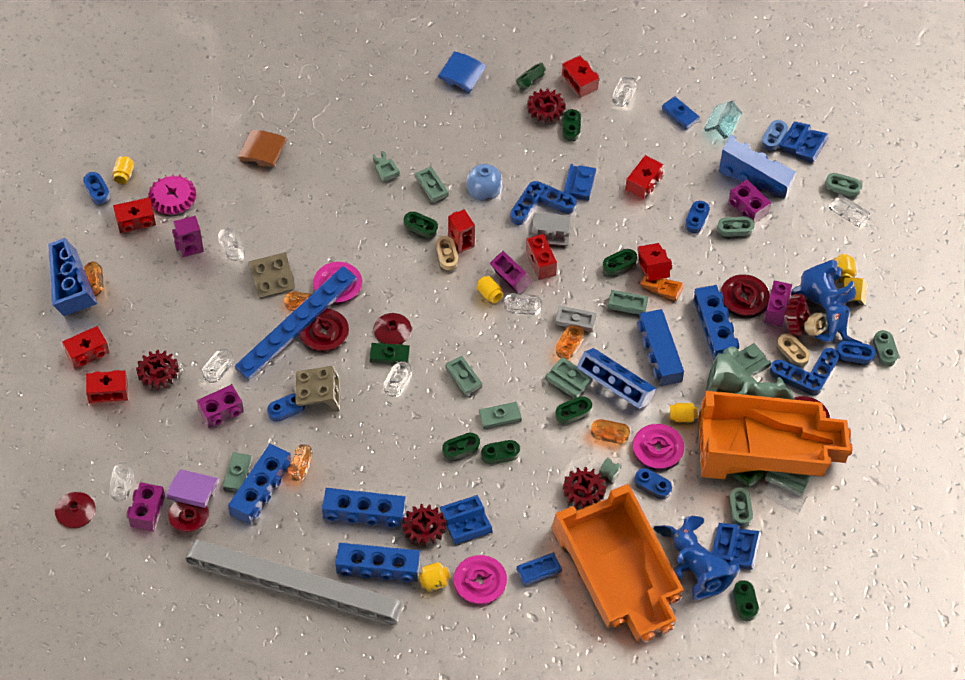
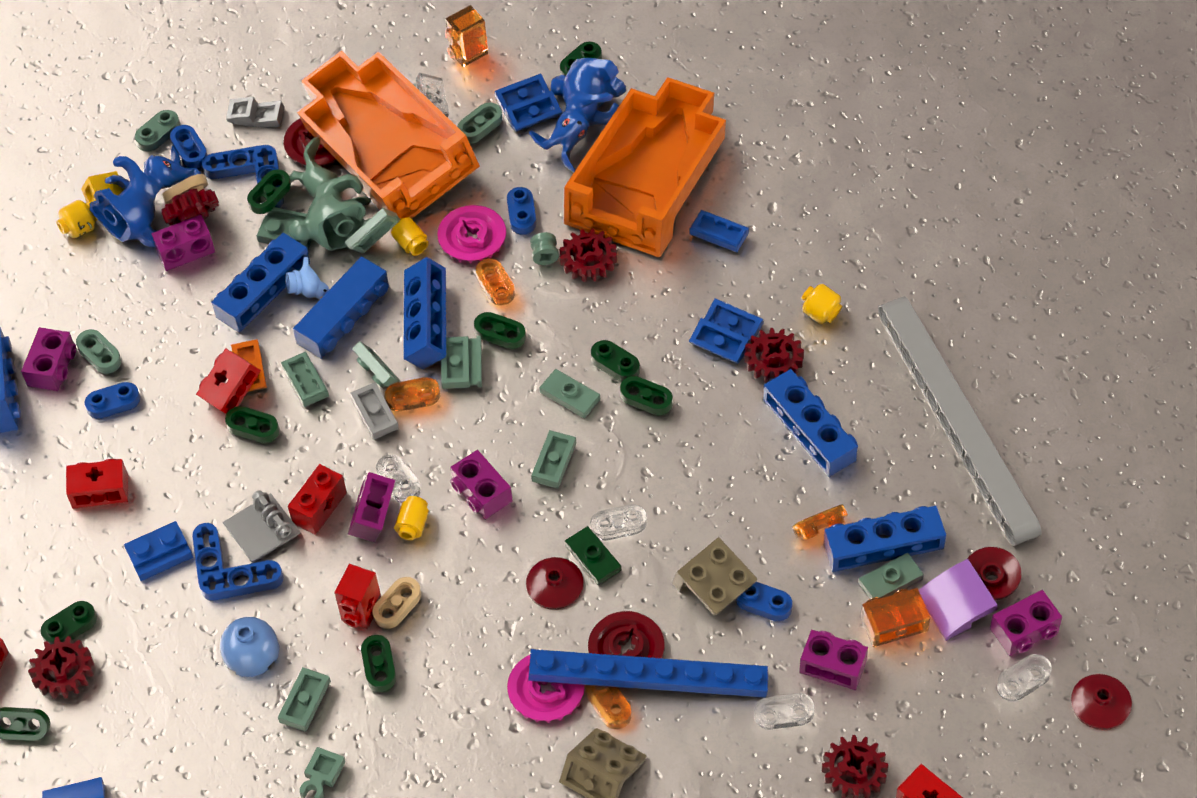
camera: 125 degrees left, 0 degrees up
blue brick [335,542,420,583] -> none
dark pink gear [454,555,507,605] -> none
dark red gear [721,274,770,317] -> none
tan plate [777,334,810,367] -> none
none -> light grey slope [226,97,285,127]
none -> dark green plate [247,169,291,214]
none -> light blue animal [285,257,329,300]
none -> sand green plate [345,208,400,253]
none -> plate [352,341,403,392]
none -> clear orange brick [445,5,488,67]
none -> magenta brick [450,449,513,520]
none -> clear orange brick [861,588,930,647]

